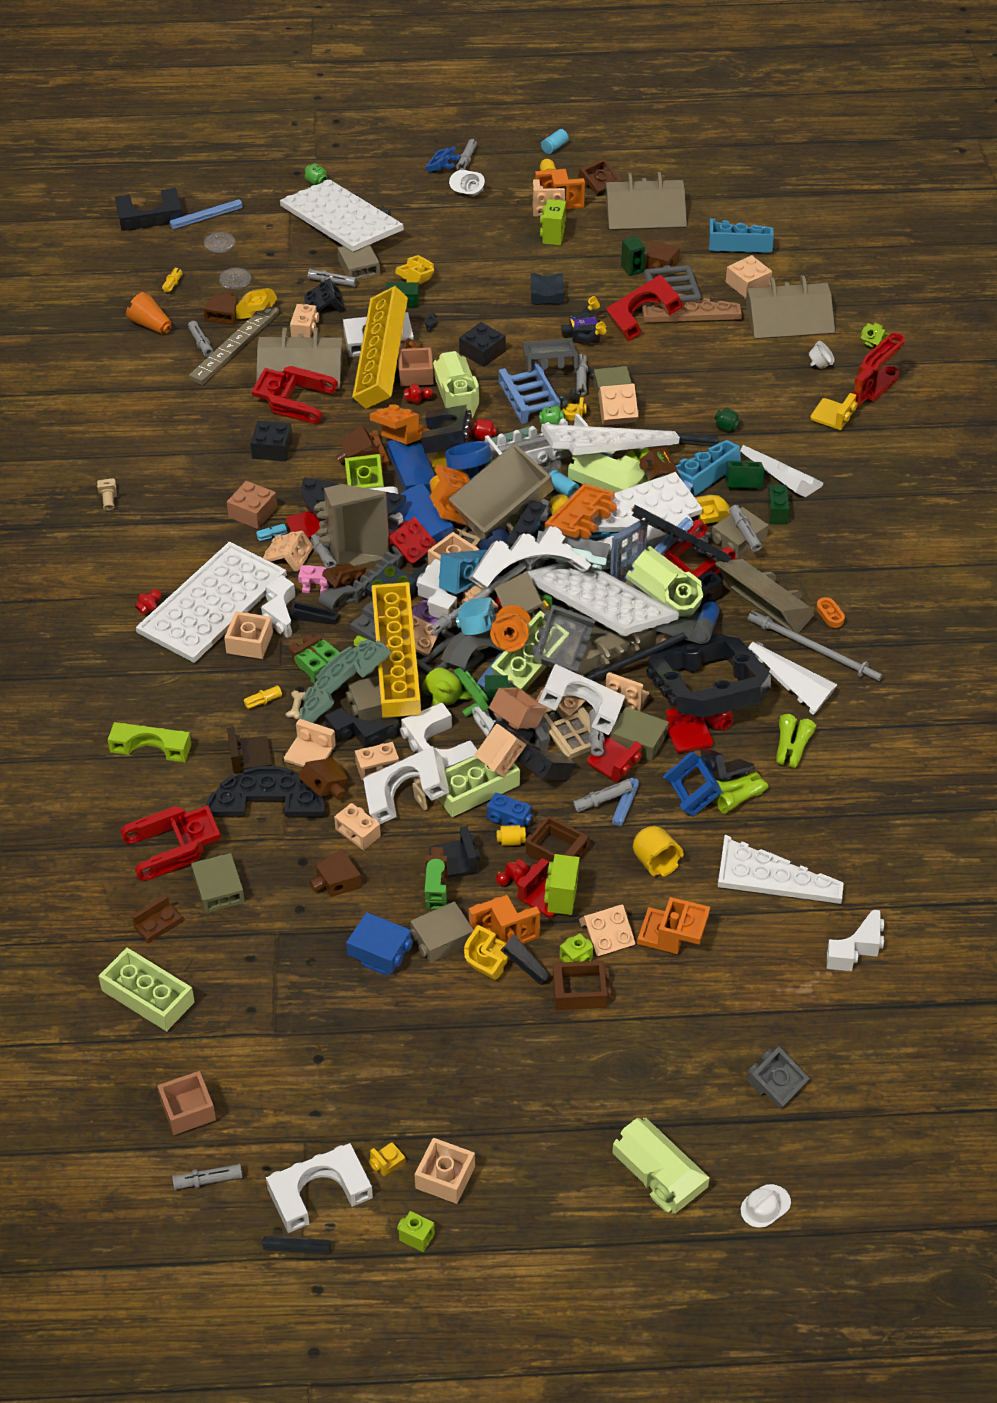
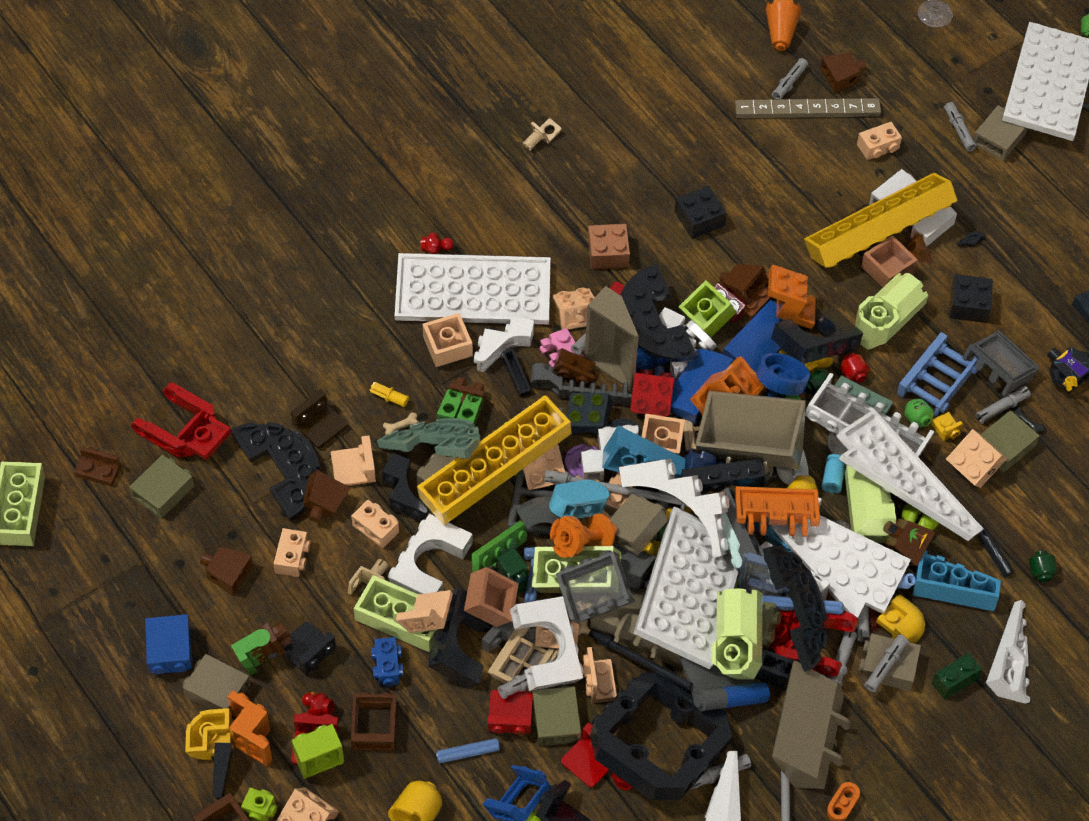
camera: 55 degrees right, 10 degrees up
lime arch [108,722,191,762] -> none
yellow axle [162,268,183,293] -> none
clear dish [219,268,251,289] -> none
yellow brick [235,288,277,319] -> none
red plate [252,366,338,424] -> none
medium azure piece [256,524,287,541] -> none
dark tan piece [257,327,343,389] -> none
black bracket [304,278,345,313] -> none
white arch [363,746,449,824] -> none
dark green brick [386,282,419,307] -> none
yellow brick [395,255,434,285] -> none
red animal [404,383,434,404] -> none
lime piece [421,667,472,706] -> none
yellow brick [497,825,526,846] -> none
pearl dark grey piece [559,388,579,408] -> none
light grey pin [573,779,633,813] -> none
dark green brick [725,461,764,490] -> none

